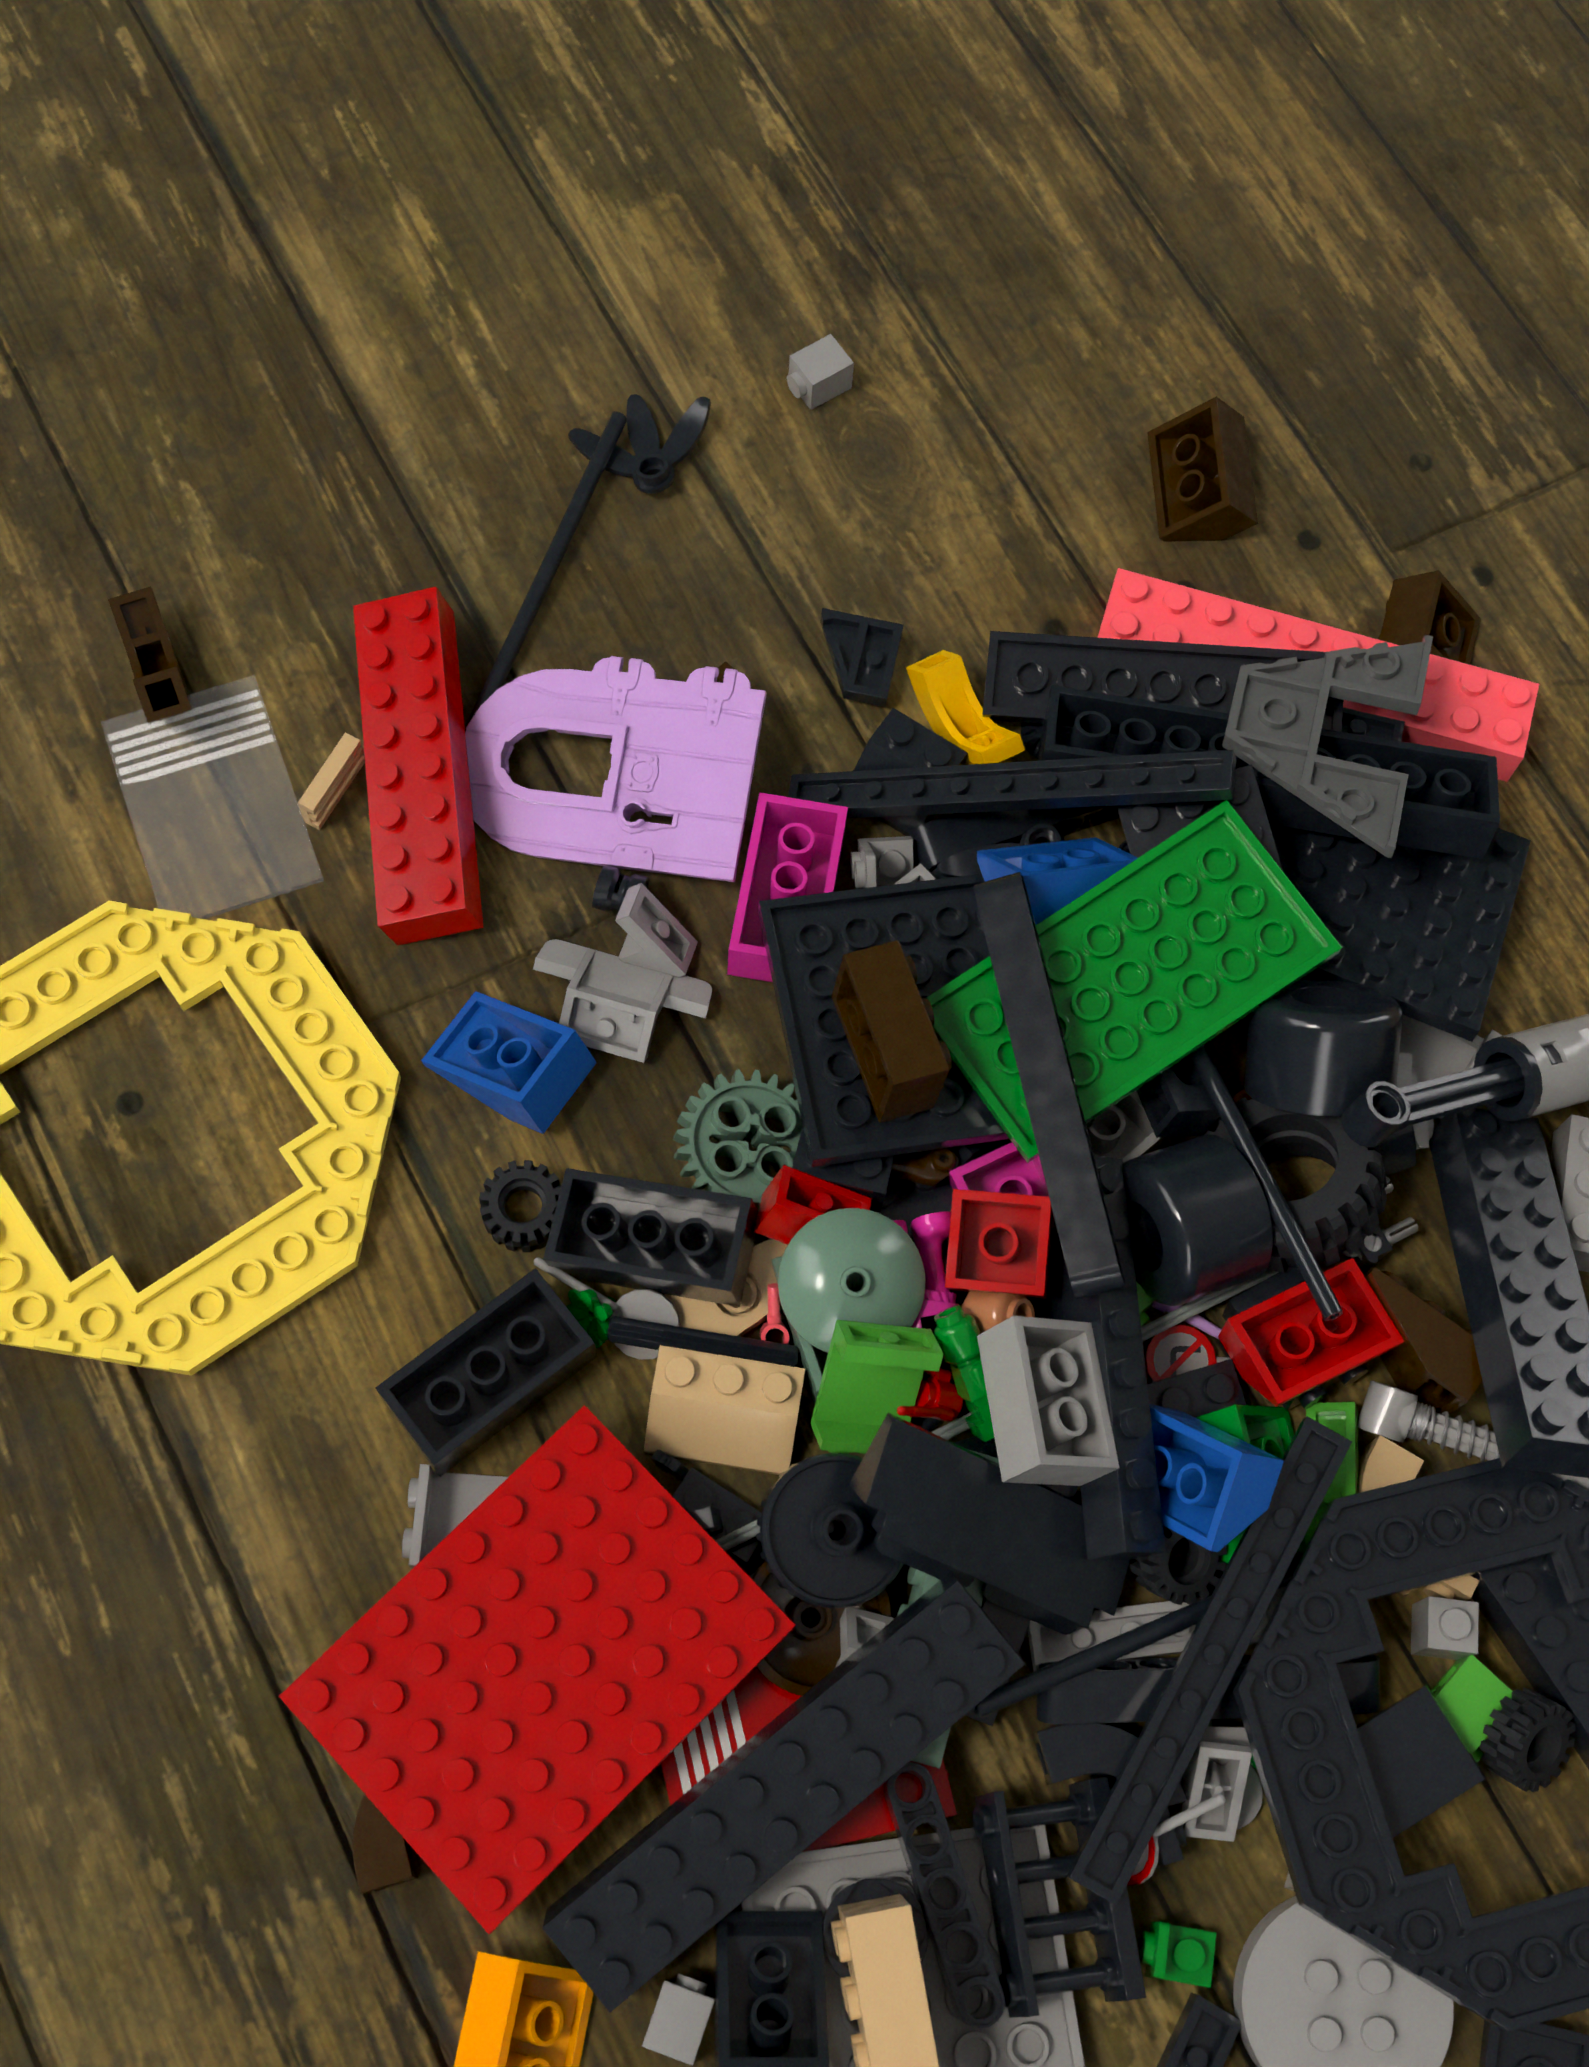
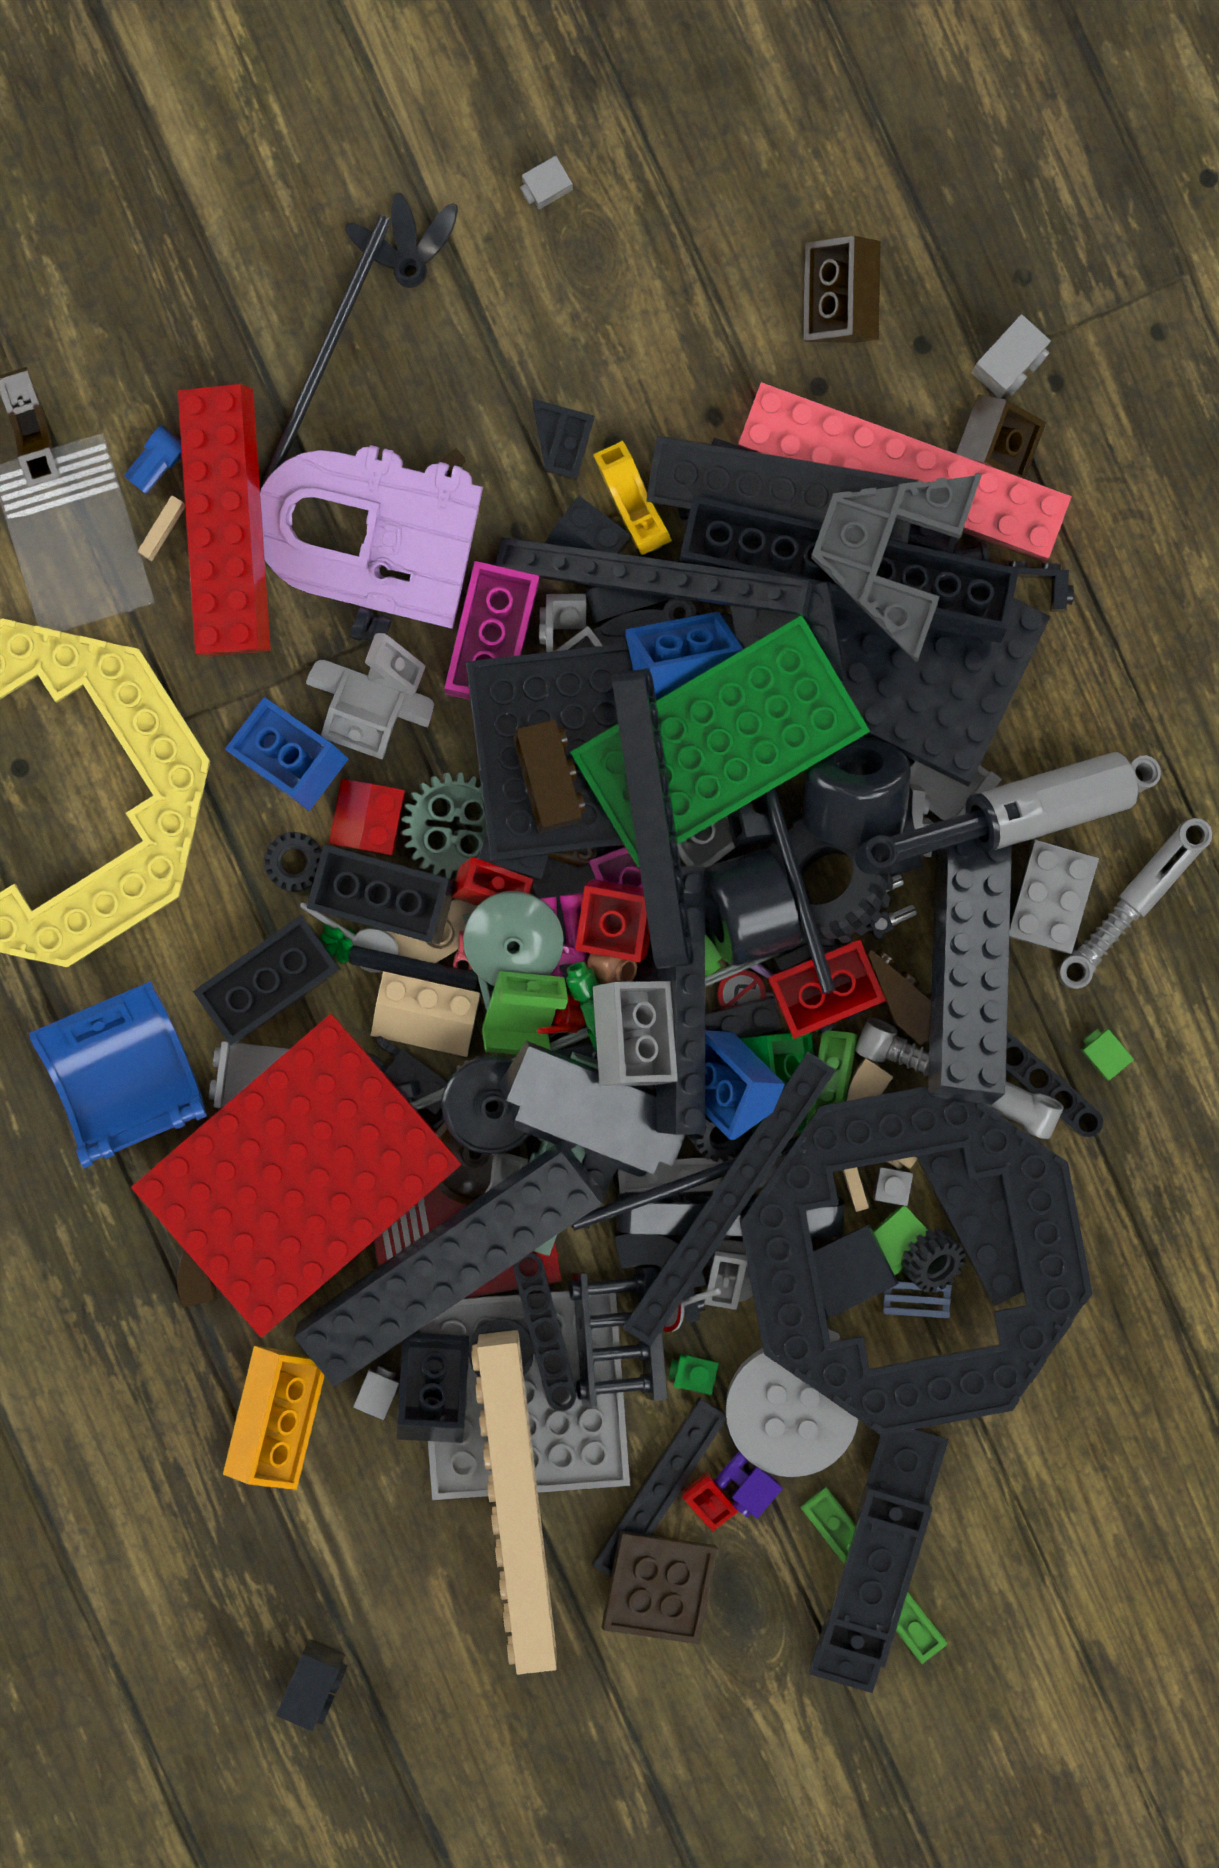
camera: 10 degrees right, 20 degrees up
none -> blue hinge [29,981,207,1169]
none -> blue piece [124,425,182,495]
none -> red slope [329,779,406,857]
none -> tan tile [842,1167,869,1212]
none -> sand blue tile [883,1281,952,1318]
none -> light grey brick [971,314,1051,399]
none -> black bracket [1008,561,1074,612]

